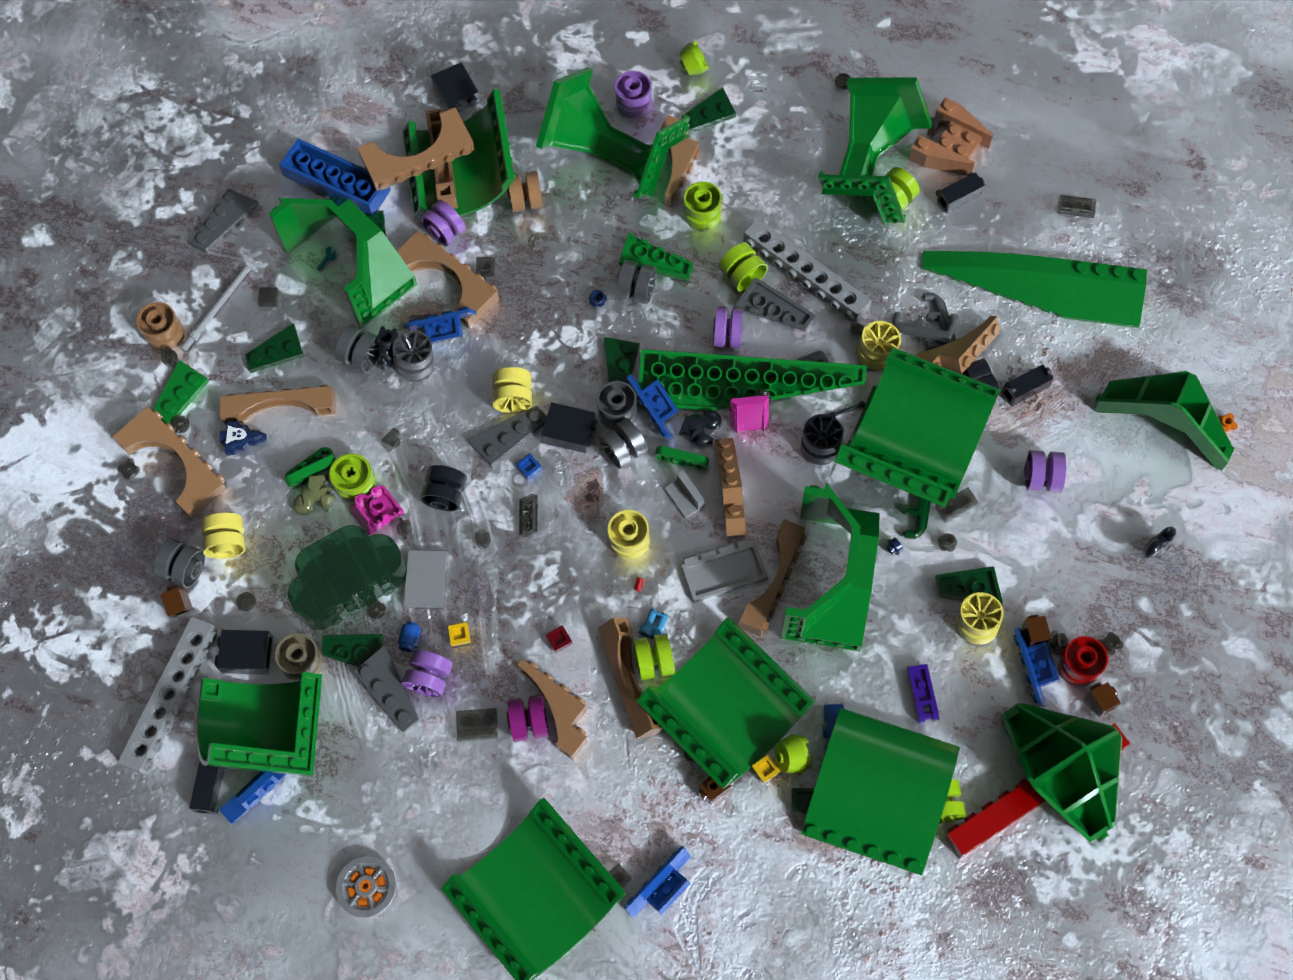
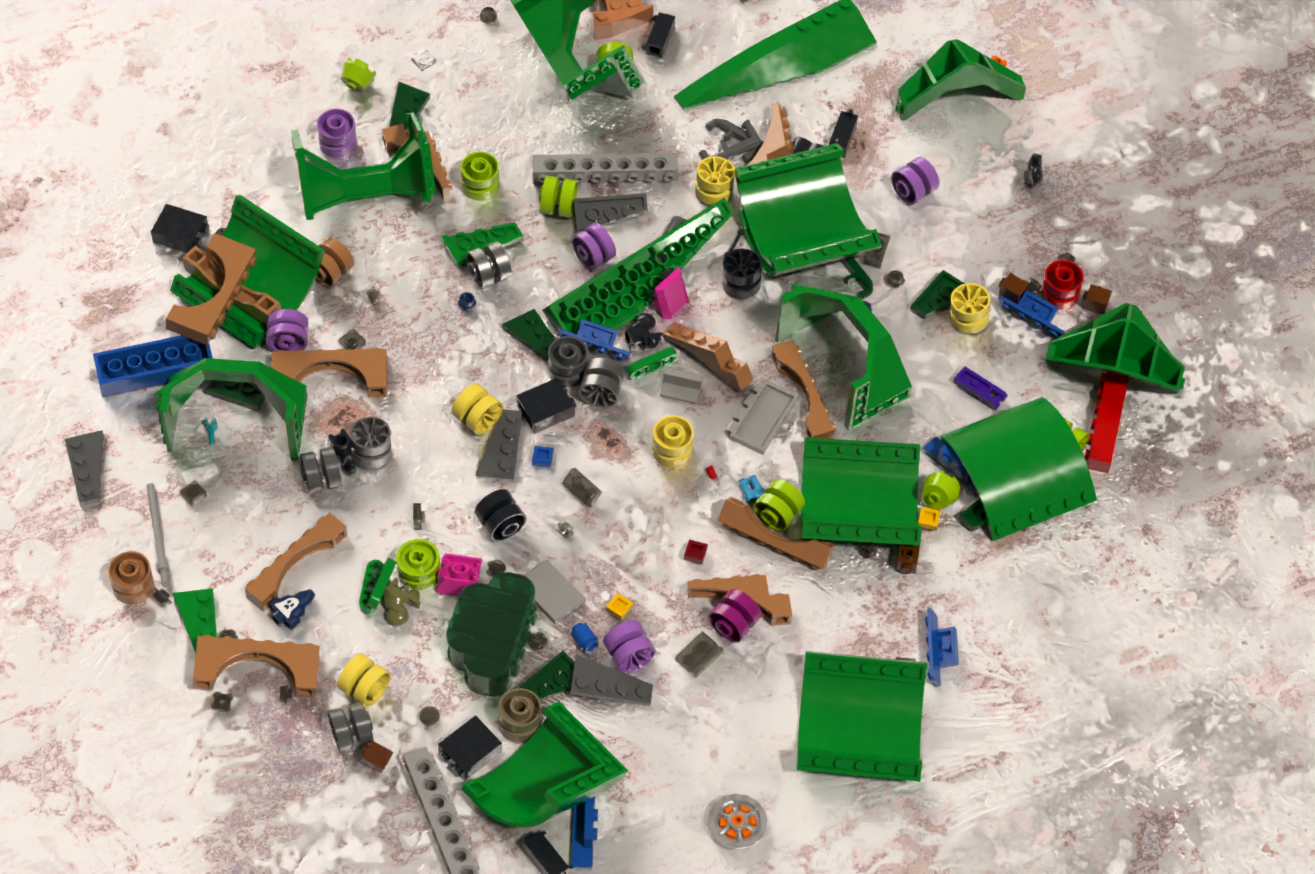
camera: 50 degrees left, 10 degrees down
dark green wing [245,323,304,373] -> none
blue bracket [403,307,476,344] -> none
clear smoke plate [849,322,865,338] -> none
none -> clear smoke plate [279,684,292,704]

